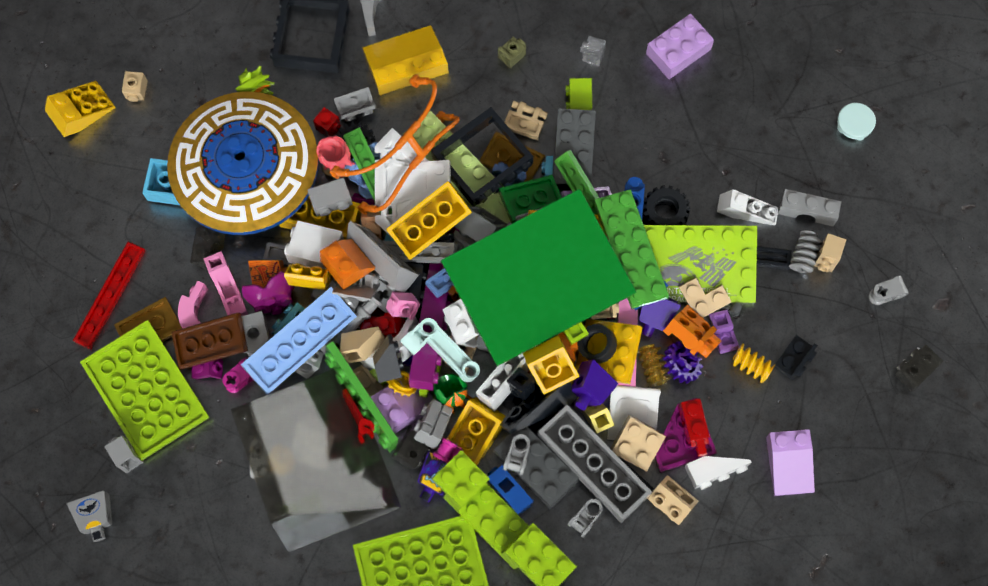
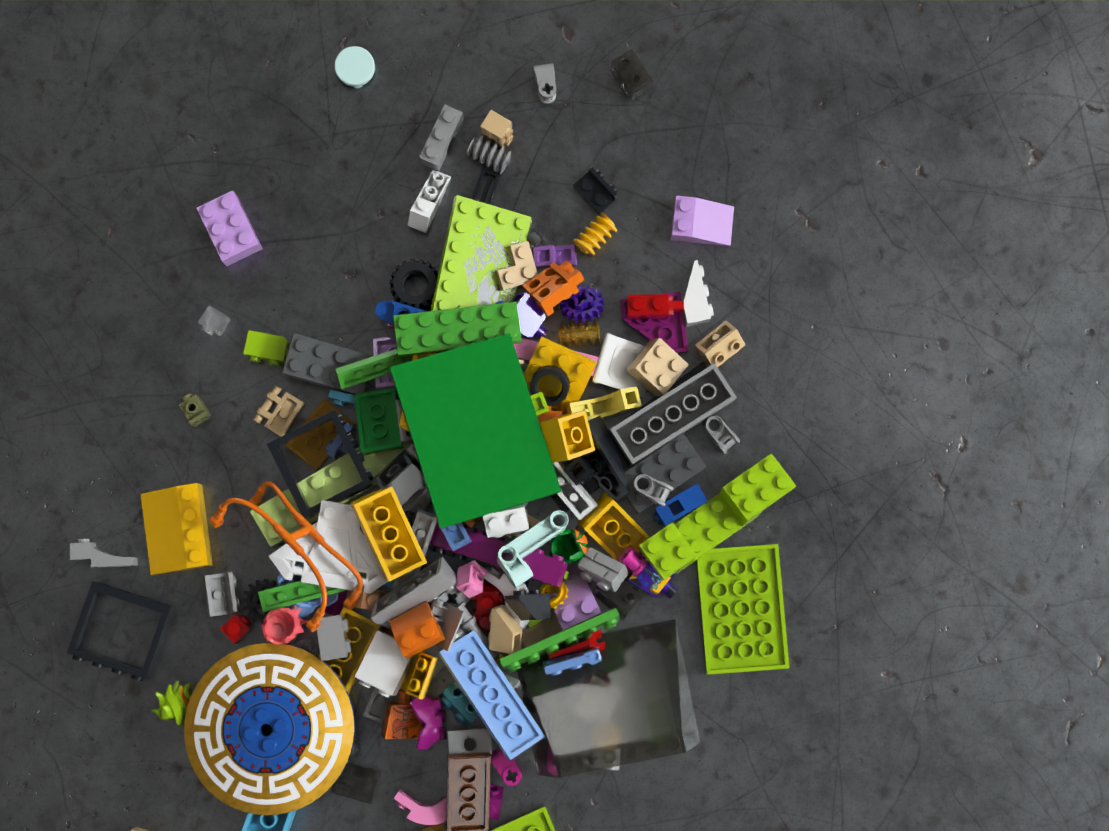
camera: 85 degrees left, 10 degrees up
bright pink arch [203,251,248,316] -> none
dark purple torso [571,359,618,410] -> none
none -> medium blue hinge [542,648,602,676]

